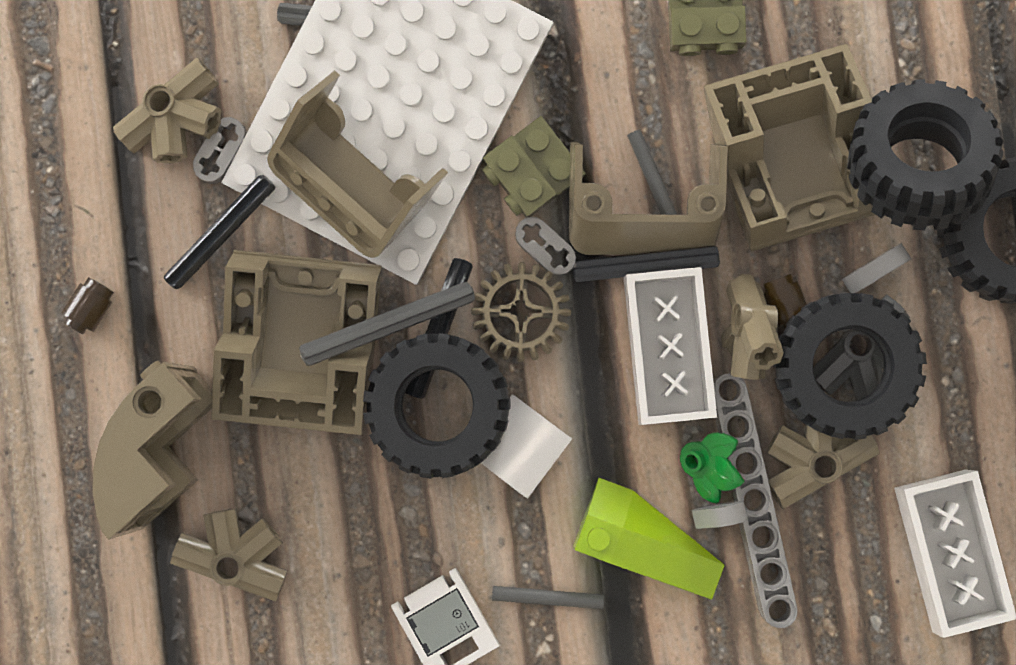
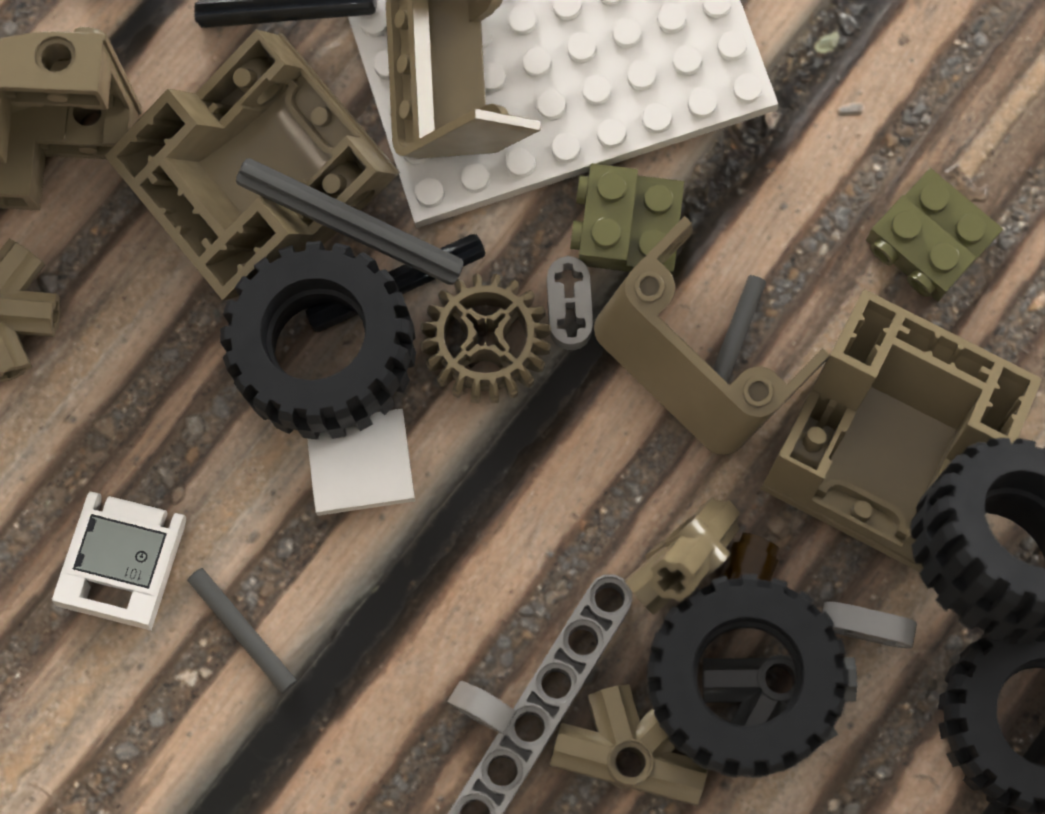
camera: 40 degrees right, 10 degrees down
black axle [573,246,720,282] -> none
lime wedge [573,478,725,600] -> none
white brick [623,267,717,425] -> none
green plate [680,432,745,504] -> none

